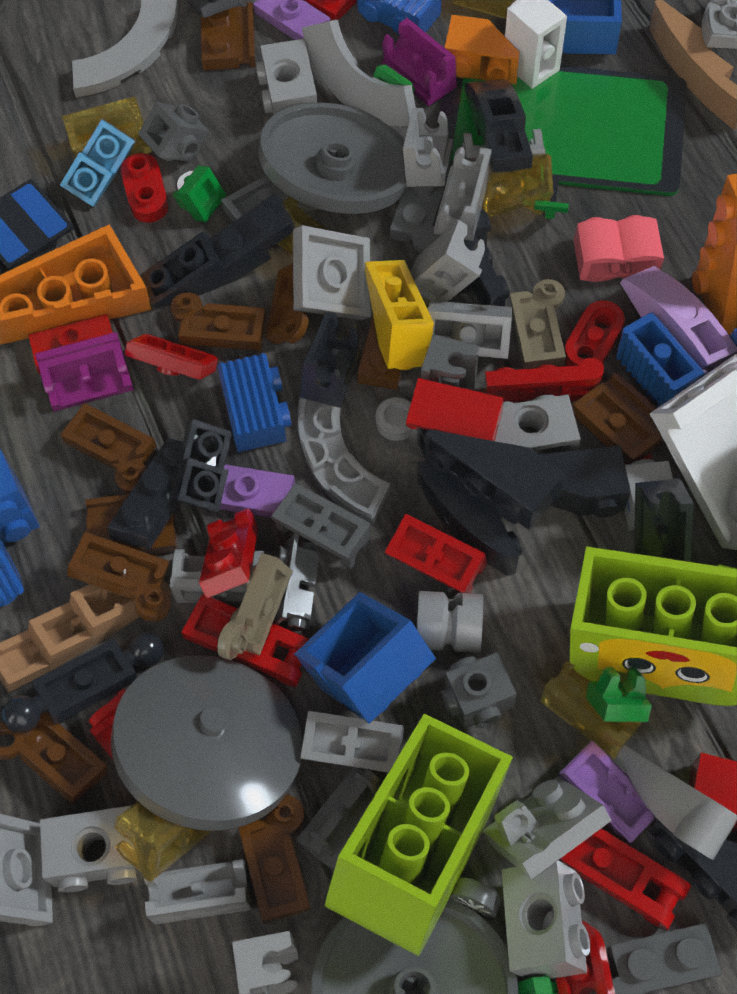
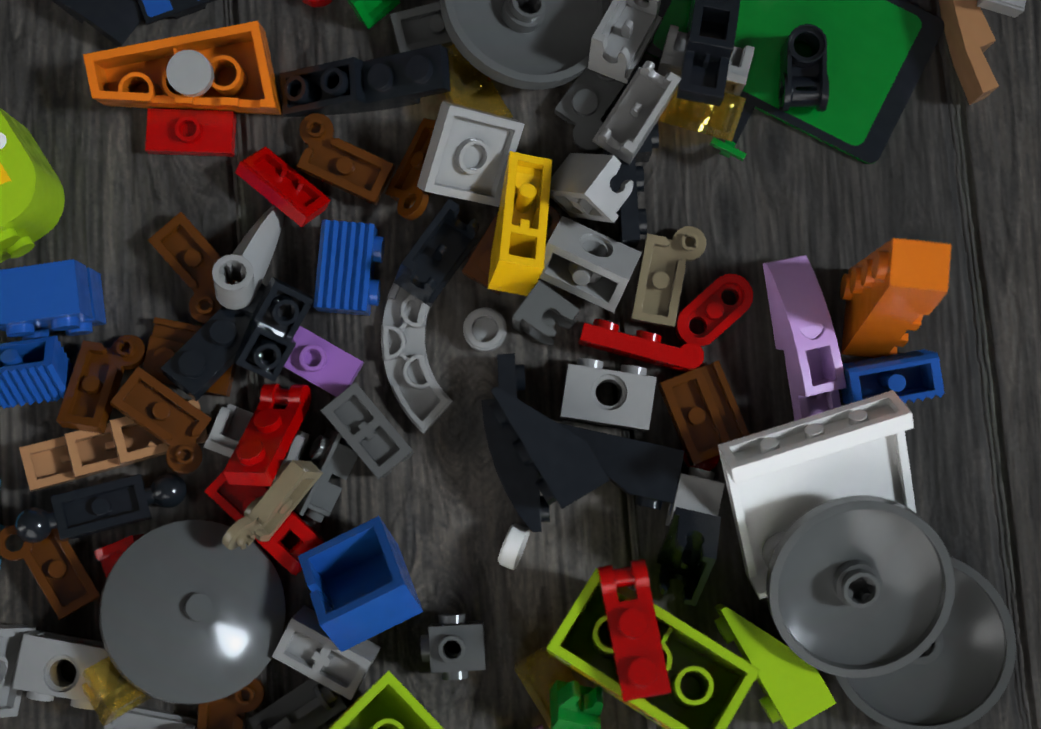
camera: 15 degrees right, 20 degrees up
magenta hinge [35,332,134,412] -> none
red hinge [385,514,487,593] -> none
red hinge [406,378,504,441] -> none
light grey wheel [417,591,483,653] -> none
coral brick [574,215,664,282] -> none
blue brick [616,312,705,408] -> none
none -> reddish brown hinge [56,335,147,434]
none -> light grey tile [166,50,214,97]
none -> light grey piece [212,205,285,310]
none -> white tile [498,523,530,570]
none -> red plate [597,559,671,702]
none -> black piece [778,24,829,112]

